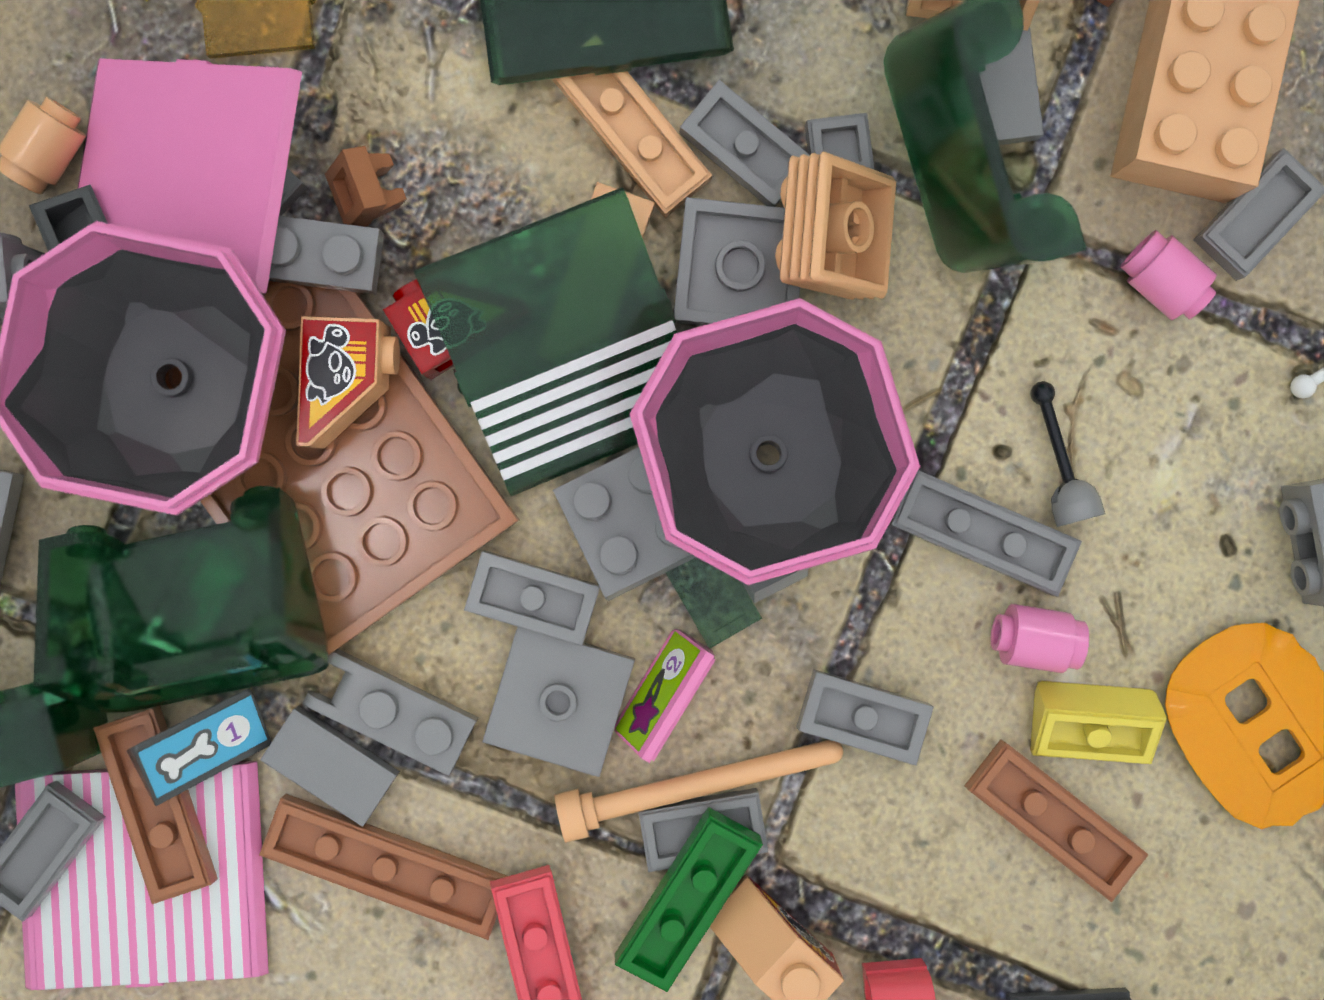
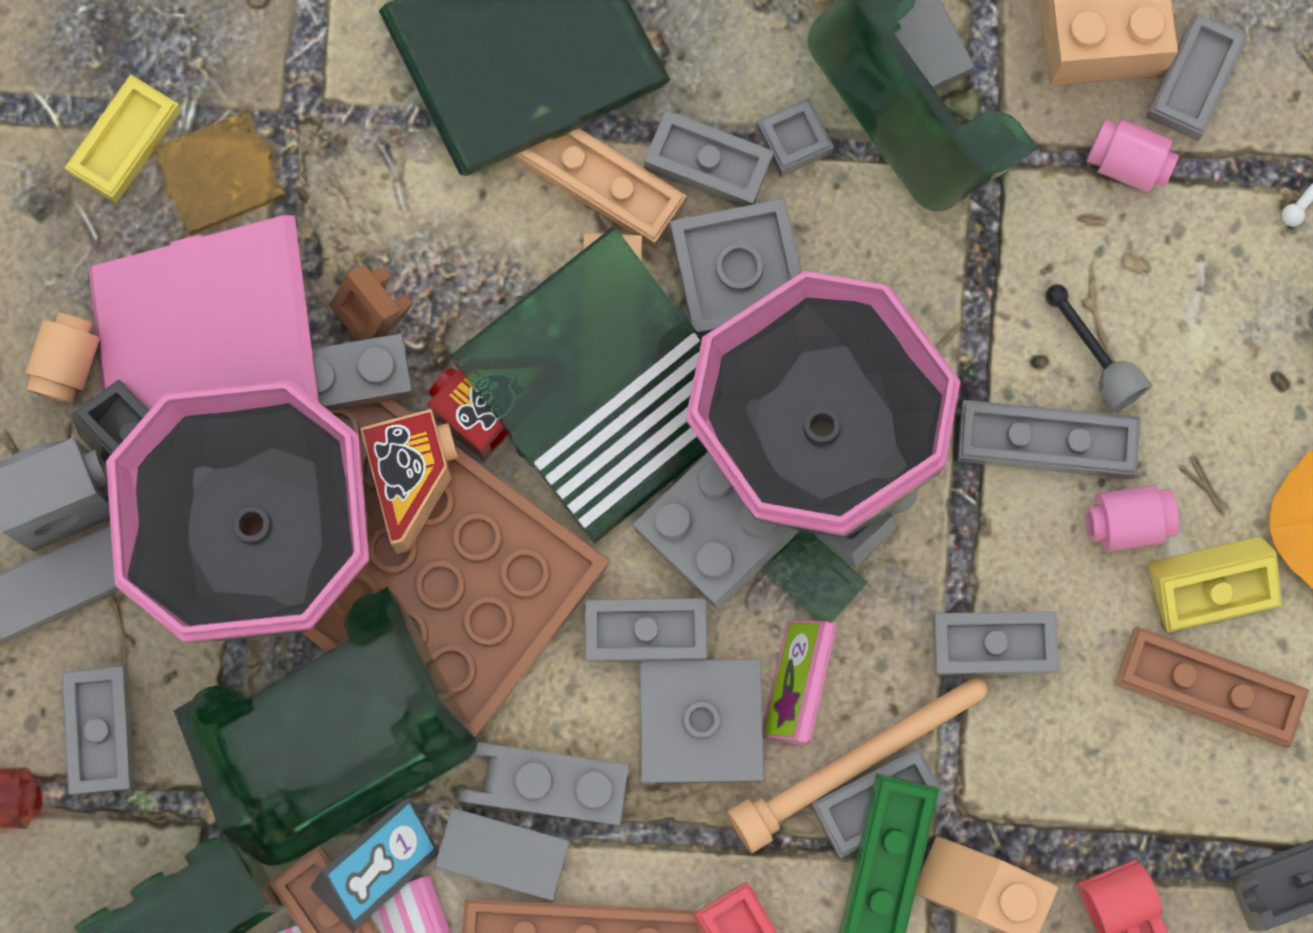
camera: 20 degrees left, 10 degrees down
light nougat brick [775,151,896,300] -> none

